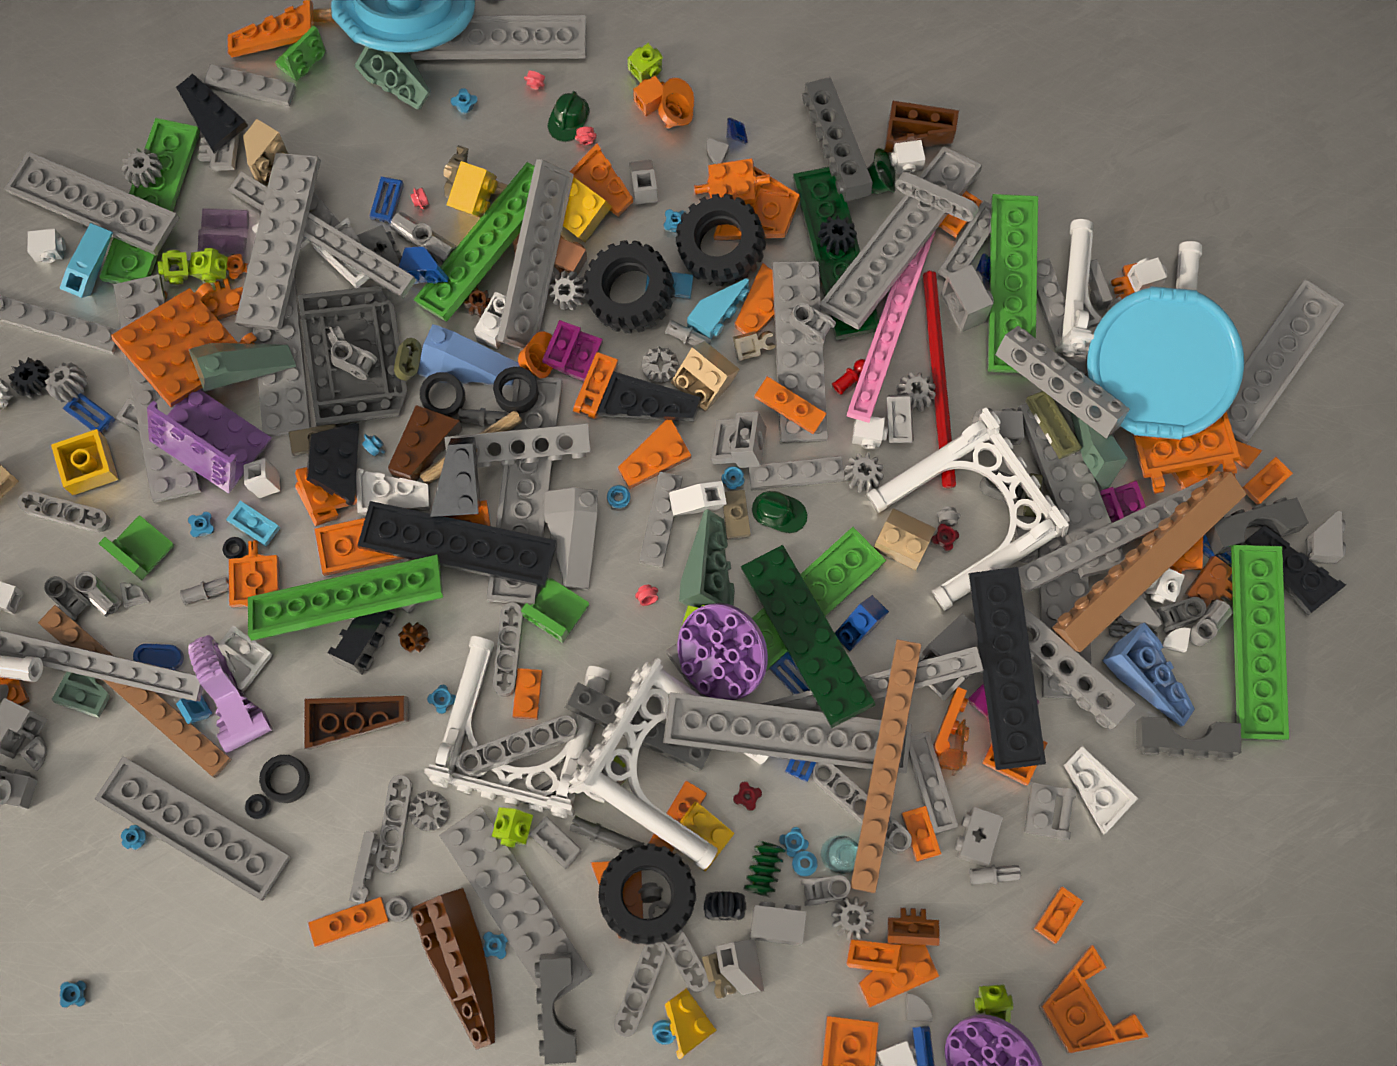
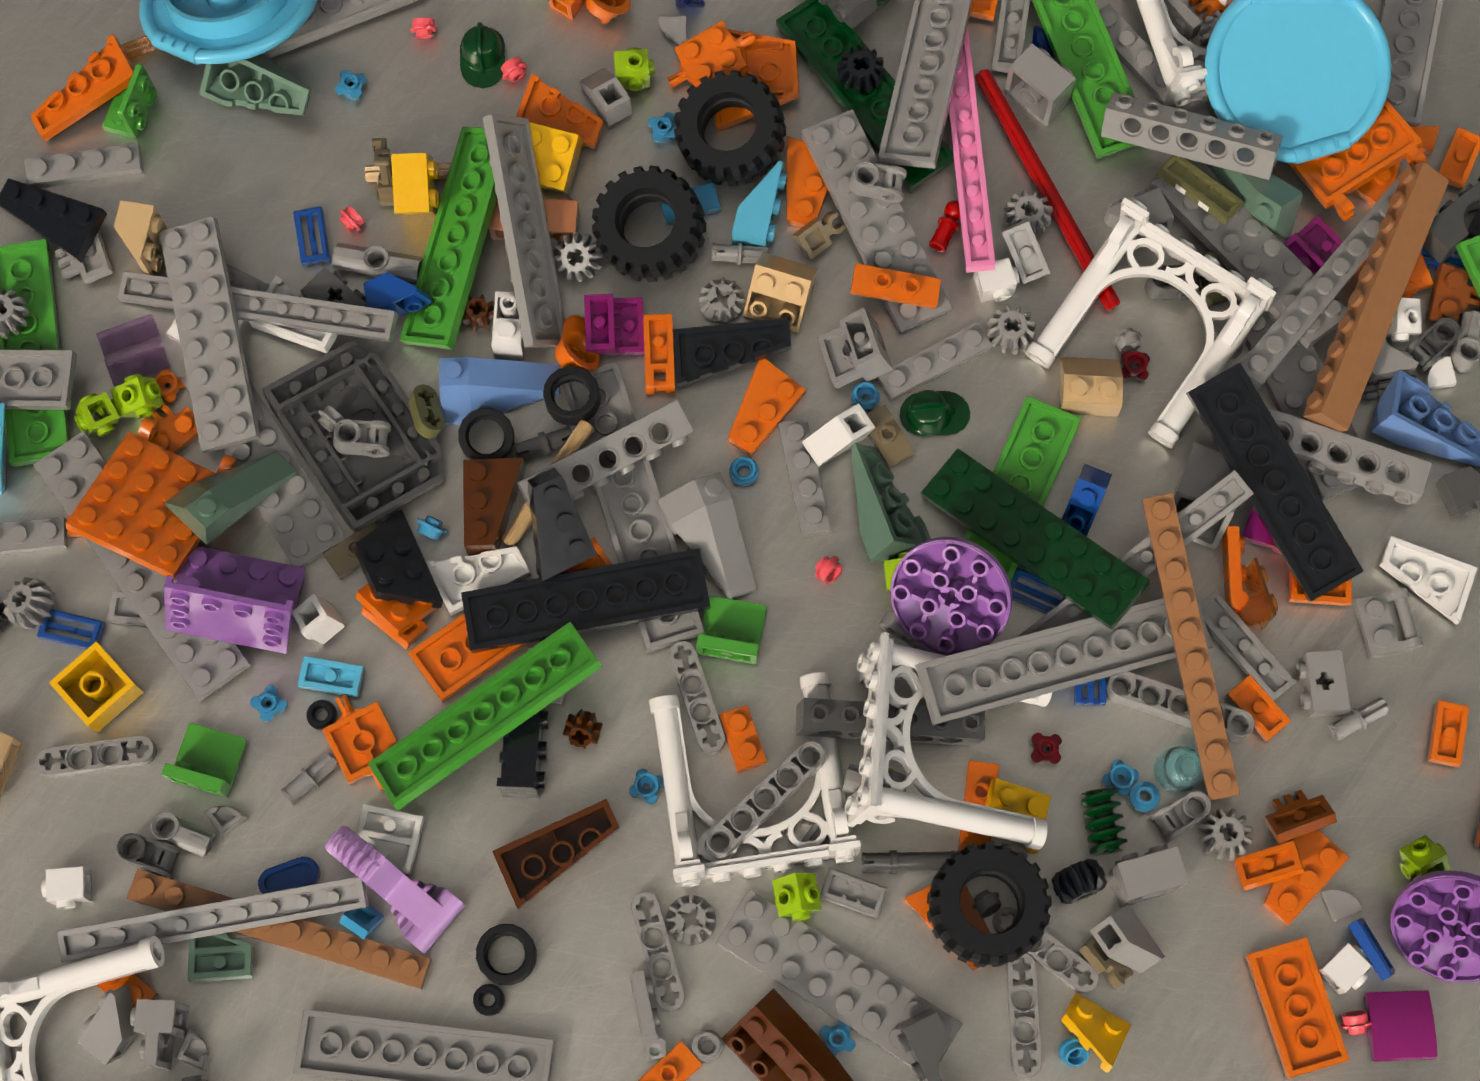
camera: 20 degrees left, 0 degrees up
none -> lime brick [614,47,655,91]

